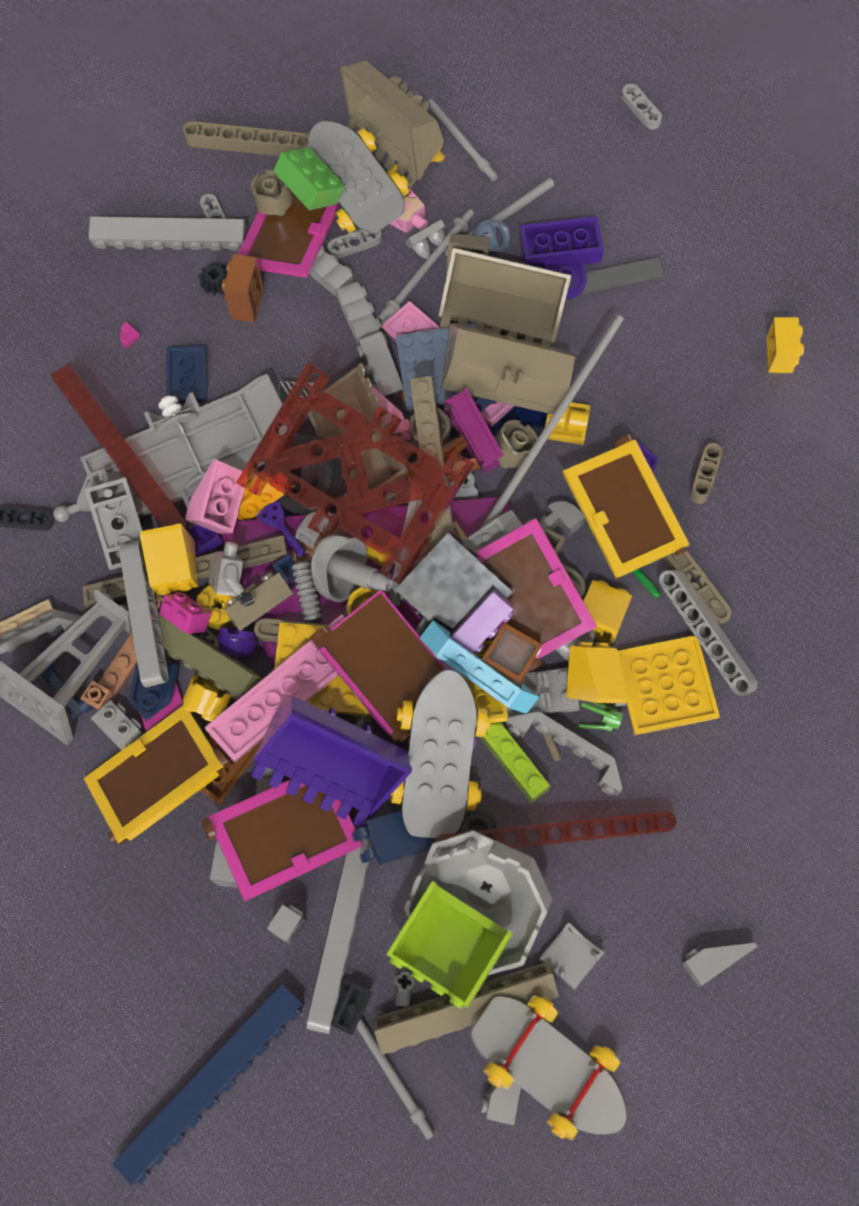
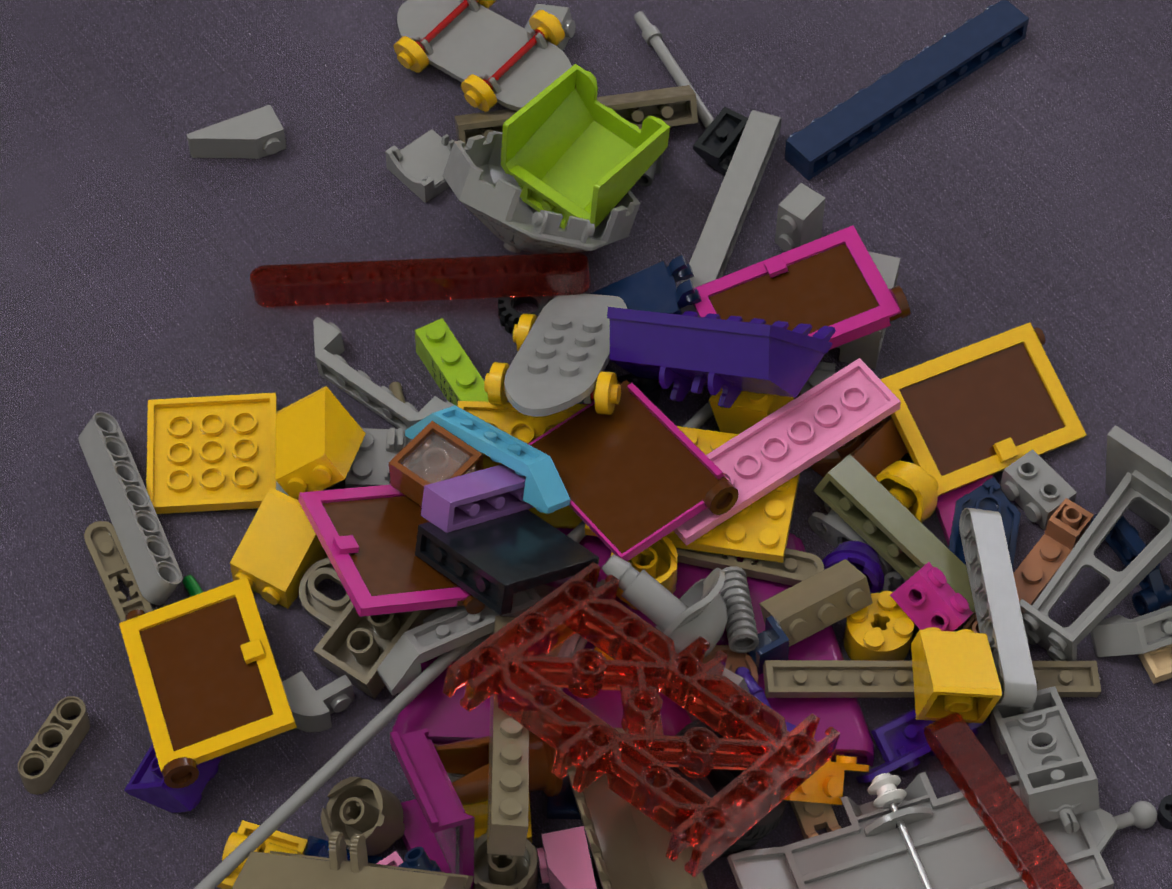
camera: 175 degrees left, 15 degrees down
bright pink slope [185,459,249,534] -> none
light grey torso [209,542,255,606] -> none

